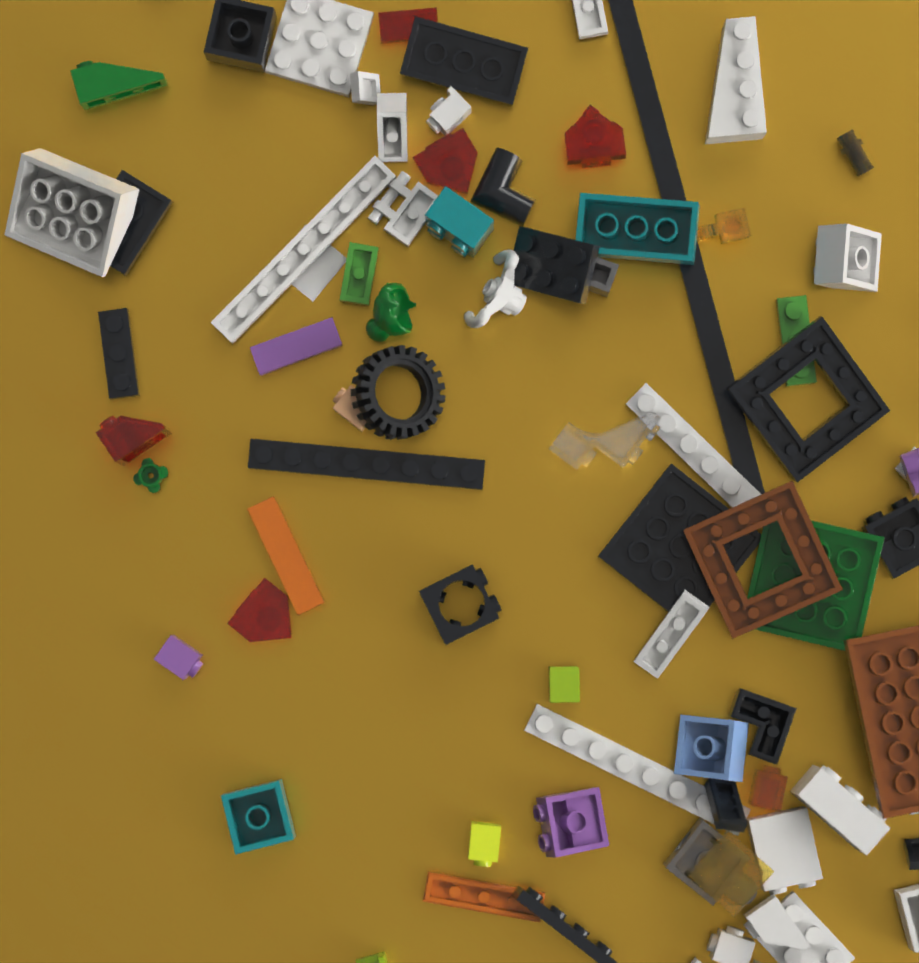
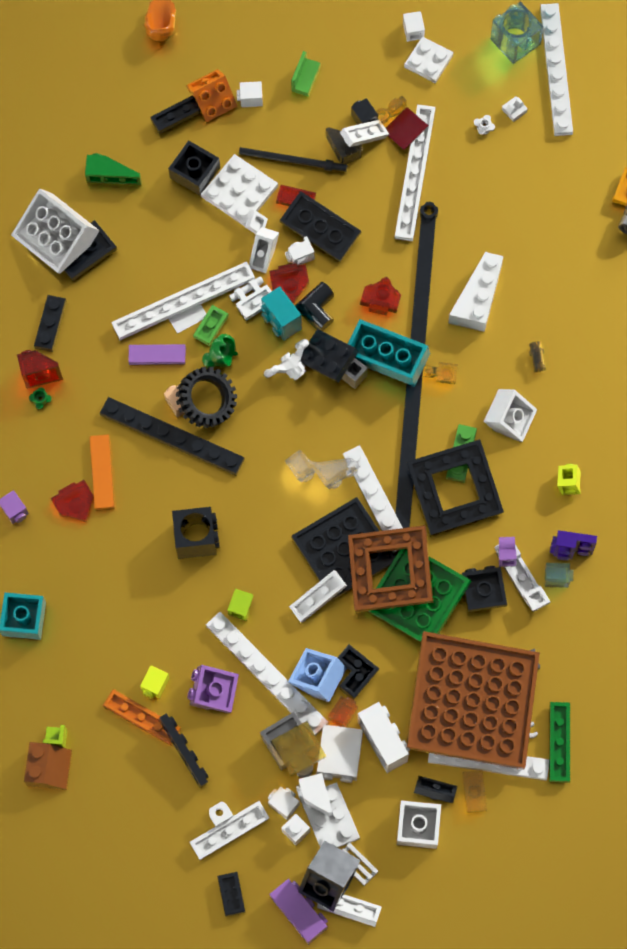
camera: 20 degrees right, 15 degrees down
black plate [704,778,747,832] -> none

